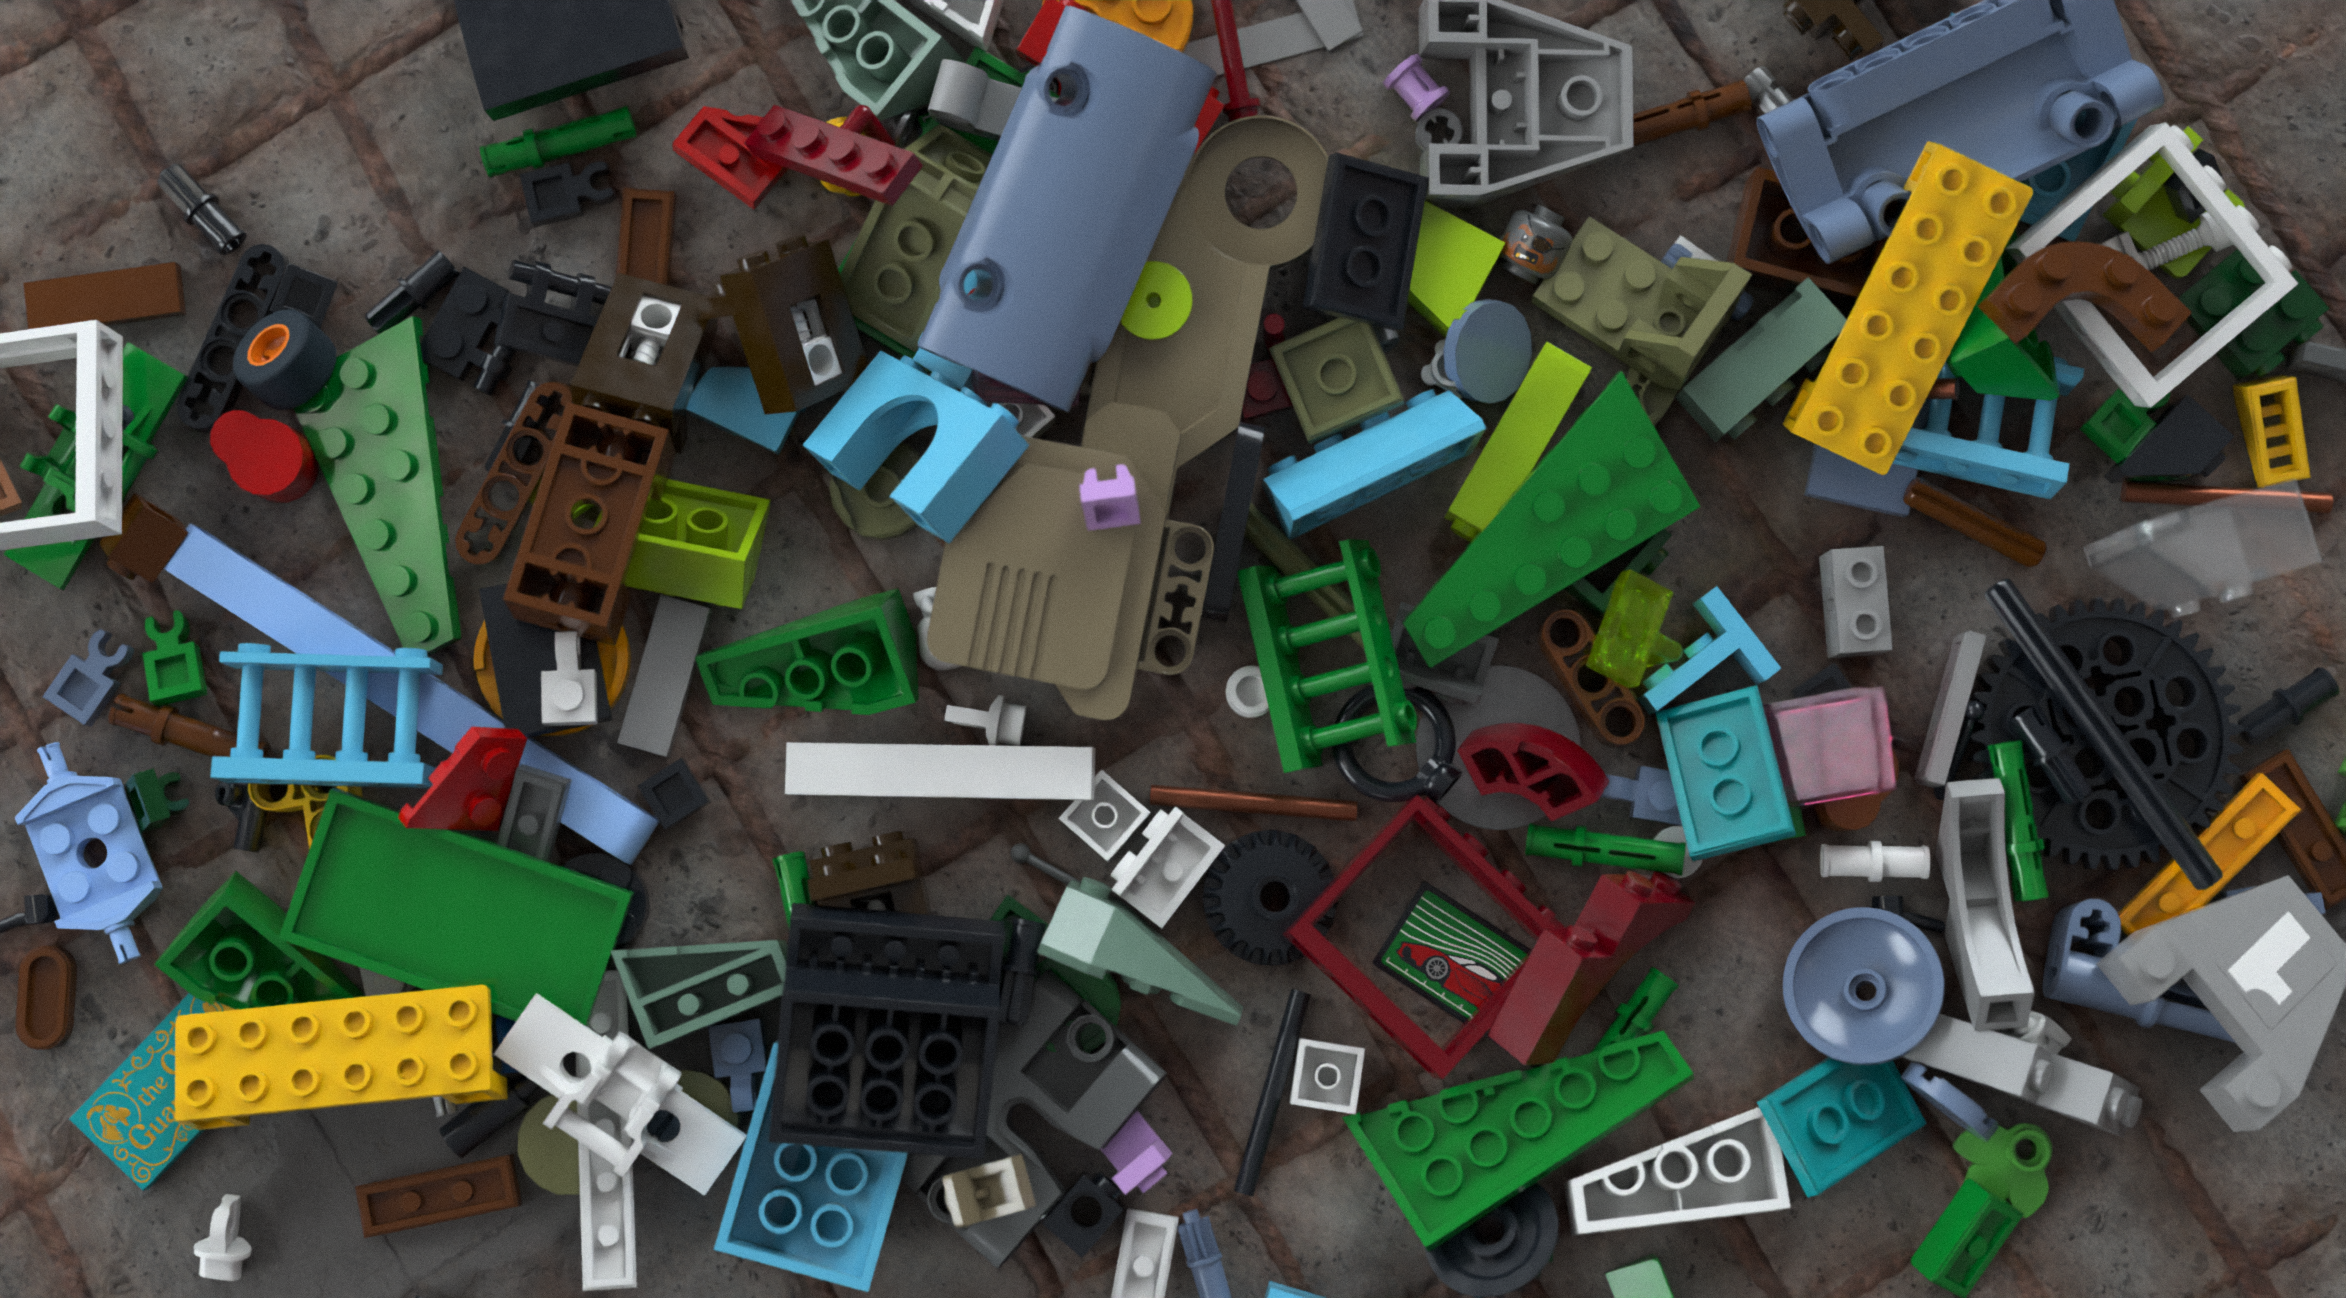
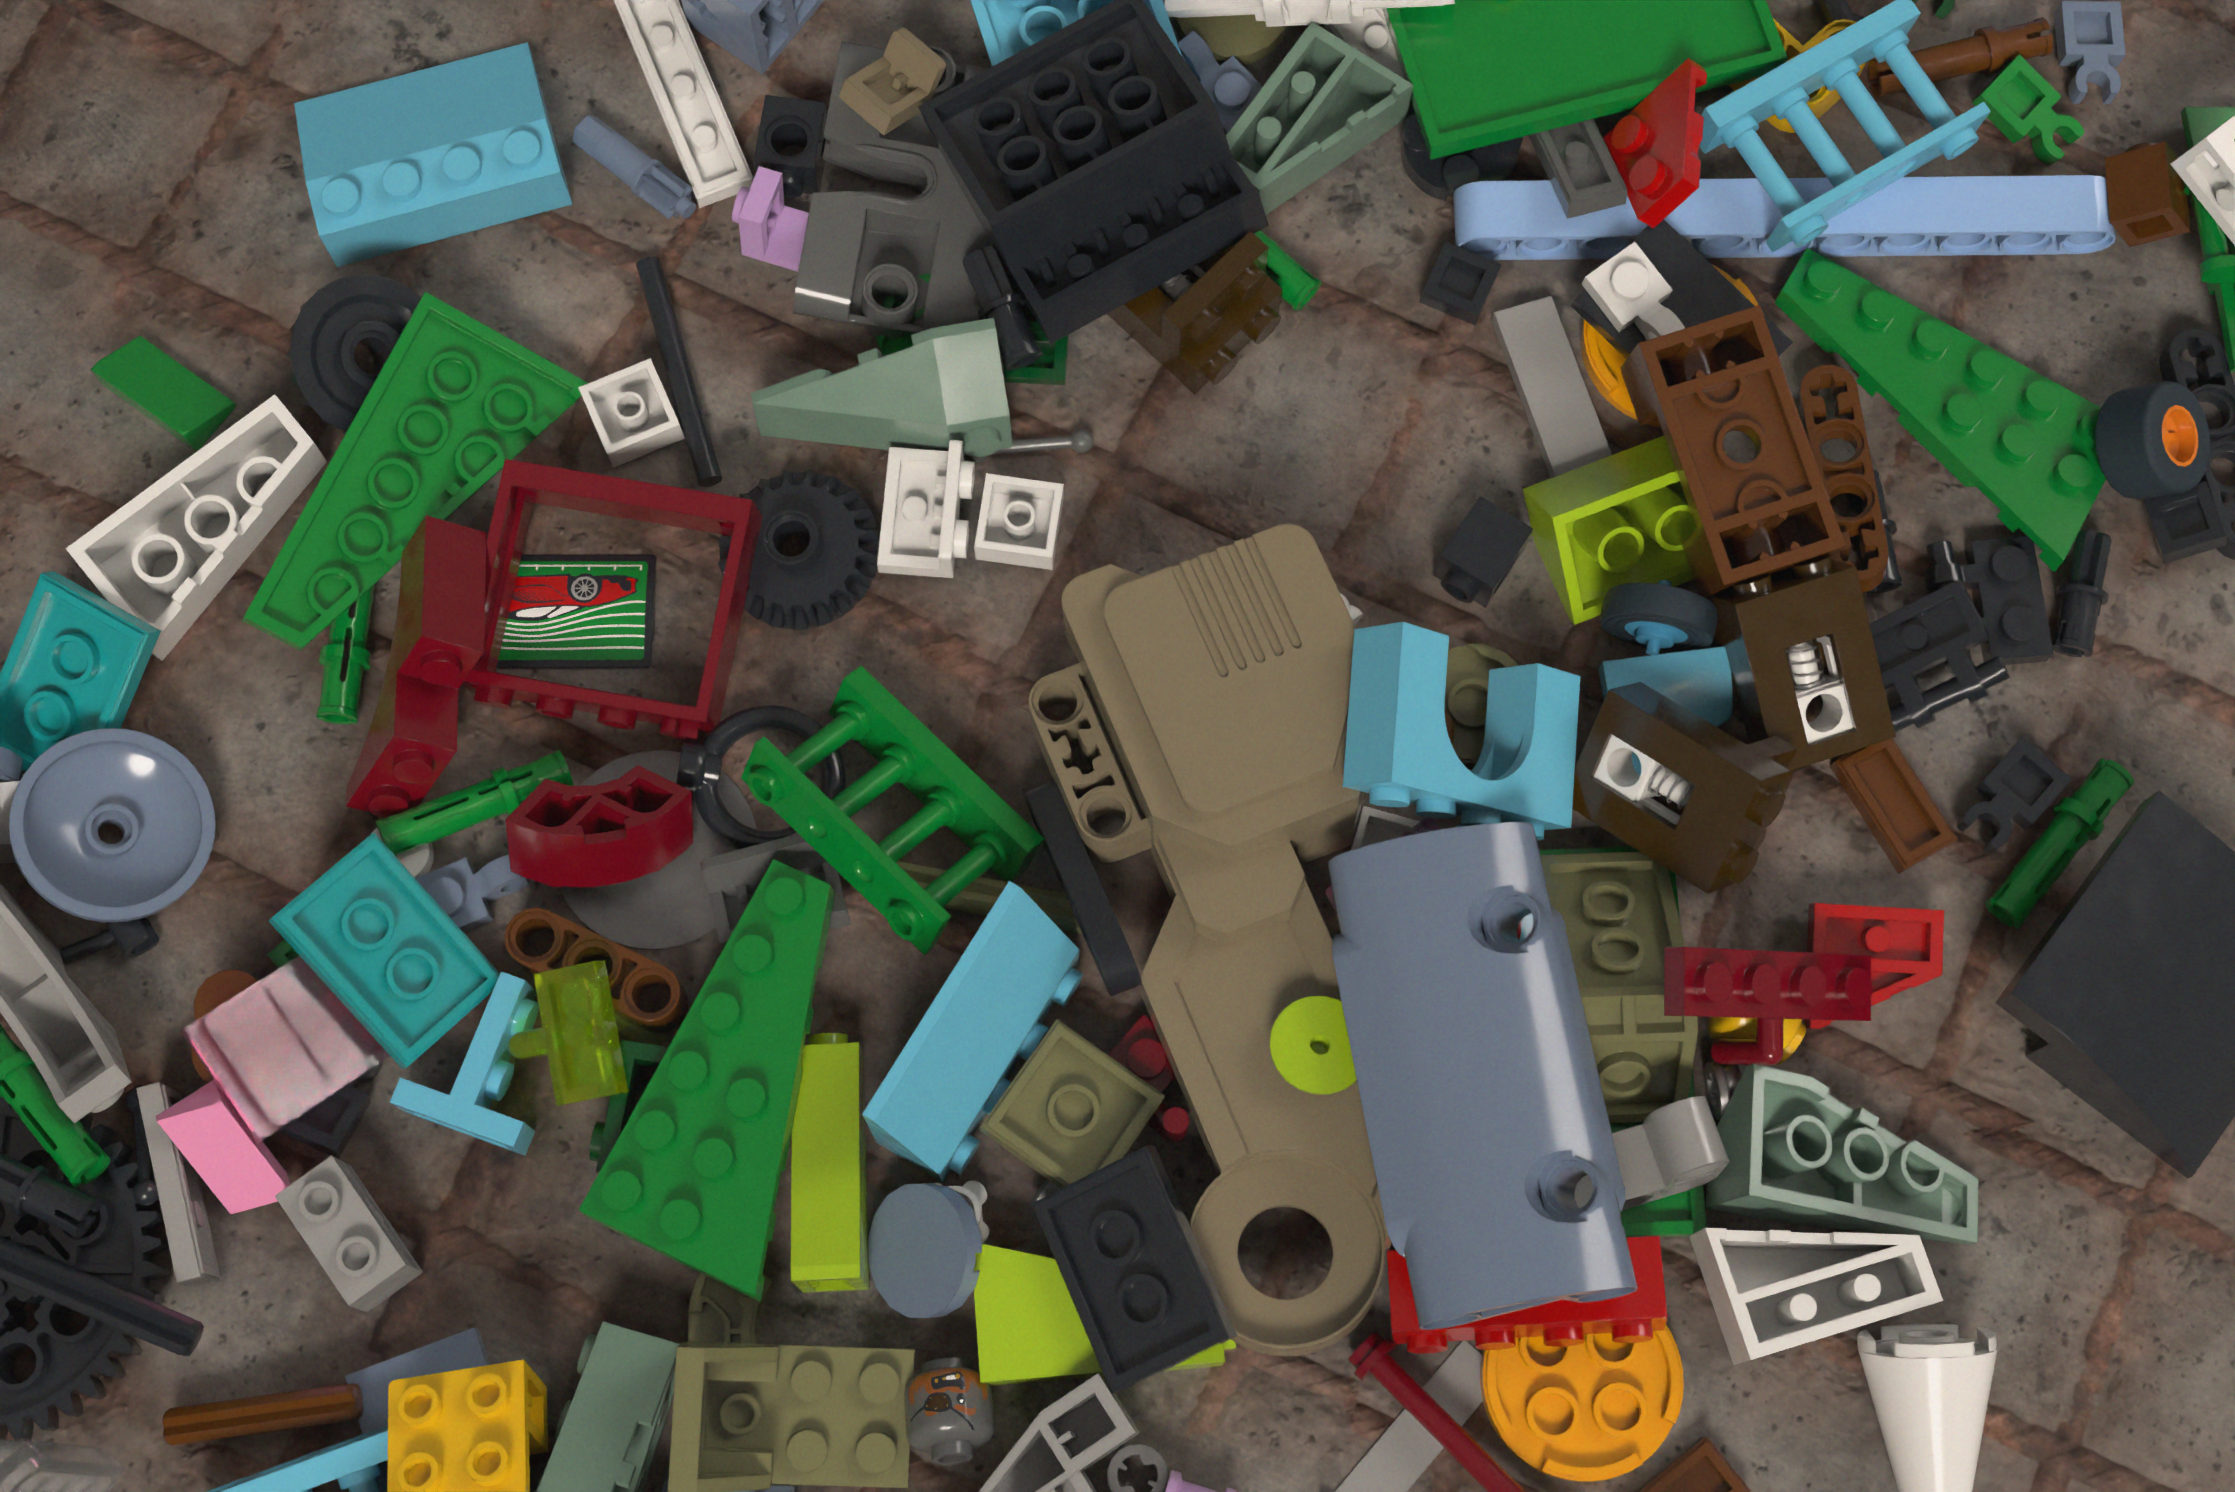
camera: 140 degrees right, 10 degrees down
red piece [210,410,319,503] -> none
green wedge [695,588,919,715] -> none
white tile [785,742,1095,800] -> none
white piece [944,695,1027,746] -> none
lavender tile [1080,465,1141,531] -> none
copper bar [1150,784,1358,822] -> none
white tile [1226,666,1269,718] -> none
white pin [1820,841,1930,882] -> none
none -> bright pink slope [155,1079,291,1214]
none -> black brick [1433,496,1533,608]
none -> black wheel [1600,580,1718,656]

